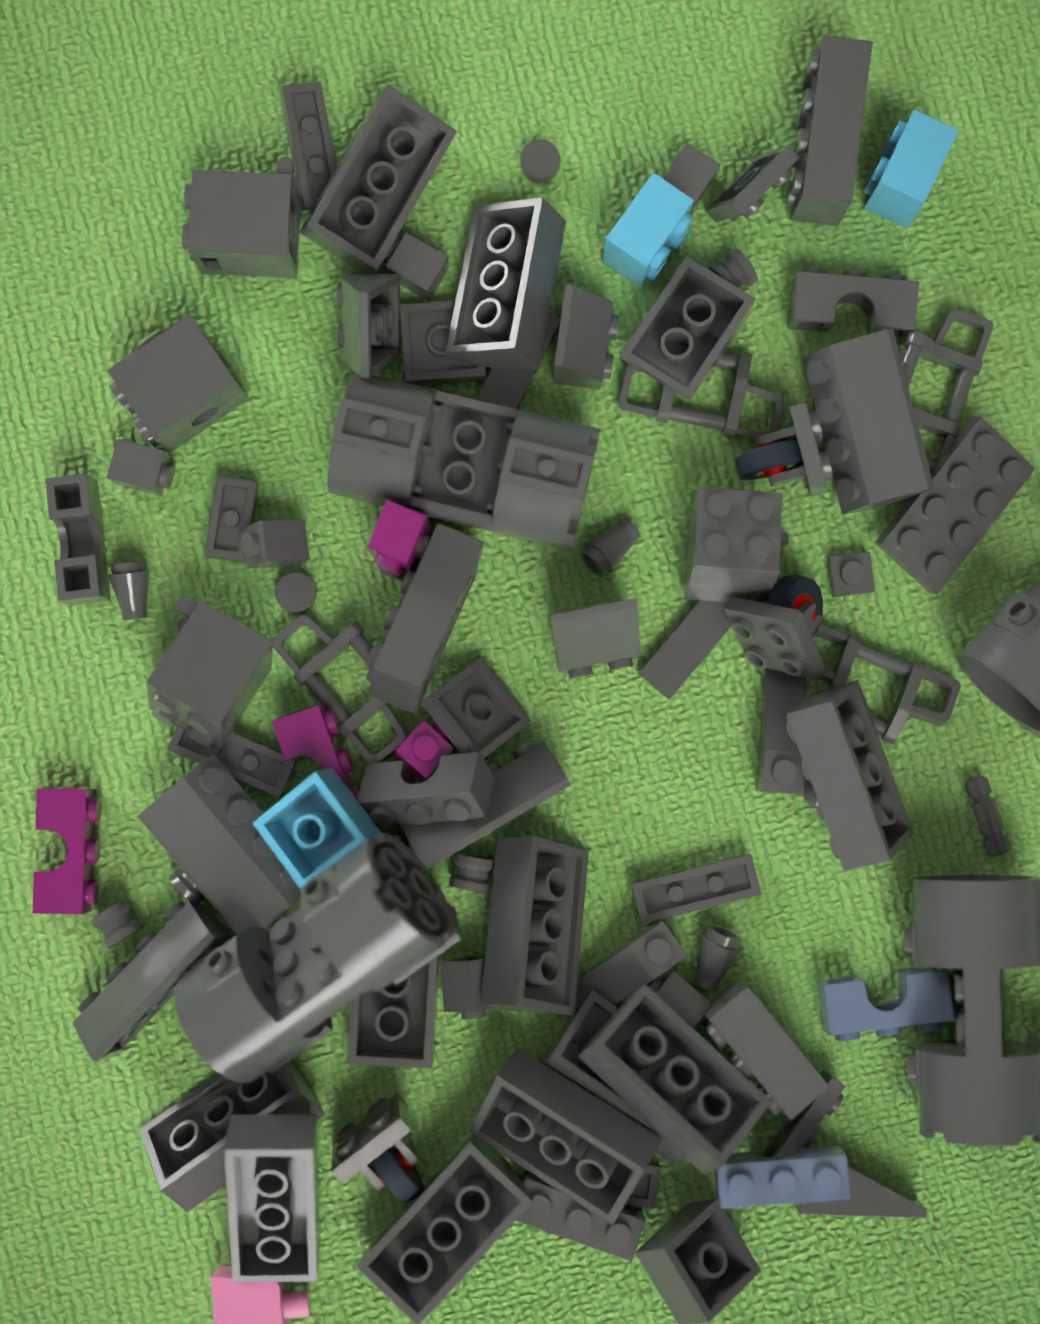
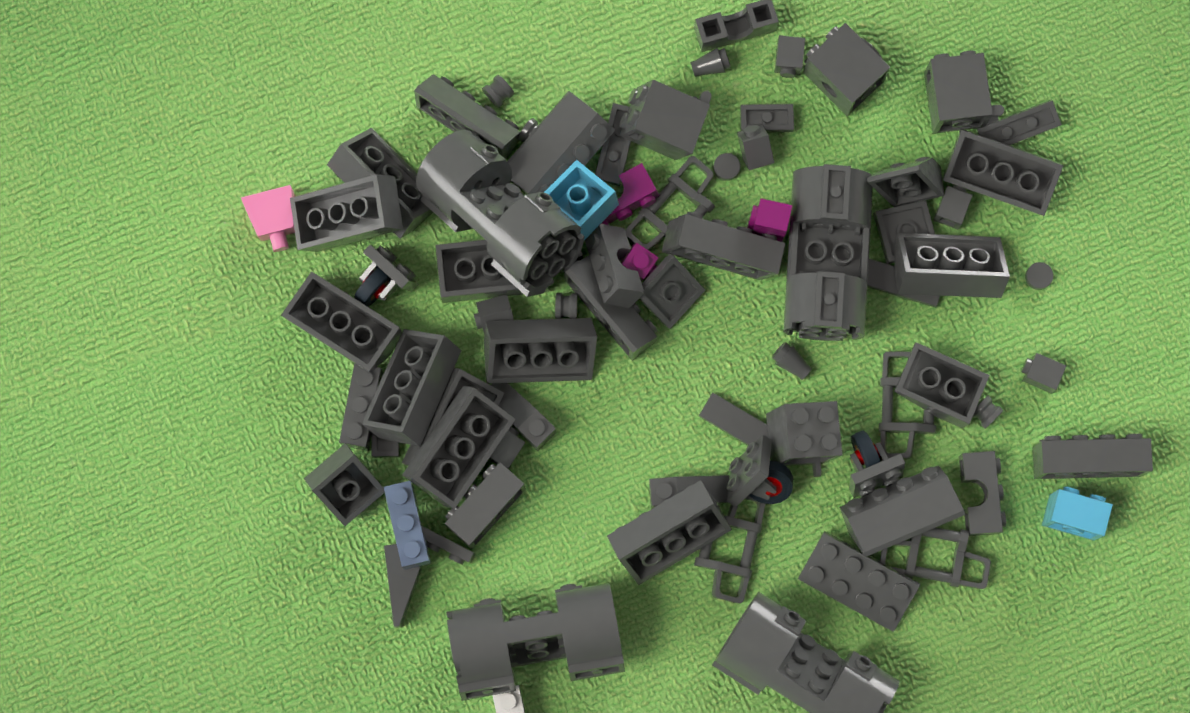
camera: 80 degrees right, 5 degrees down
magenta arch [32,788,102,914] -> none
dark grey slope [550,598,641,679] -> none
dark grey slope [553,284,619,390] -> none
medium azure brick [602,172,694,289] -> none
dark grey plate [631,854,761,924] -> none
dark grey cone [693,926,741,991] -> none
dark grey plate [705,146,799,222] -> none
sand blue arch [817,967,954,1041] -> none
dark grey plate [827,552,875,598] -> none
dark grey axle [965,776,1011,856] -> none

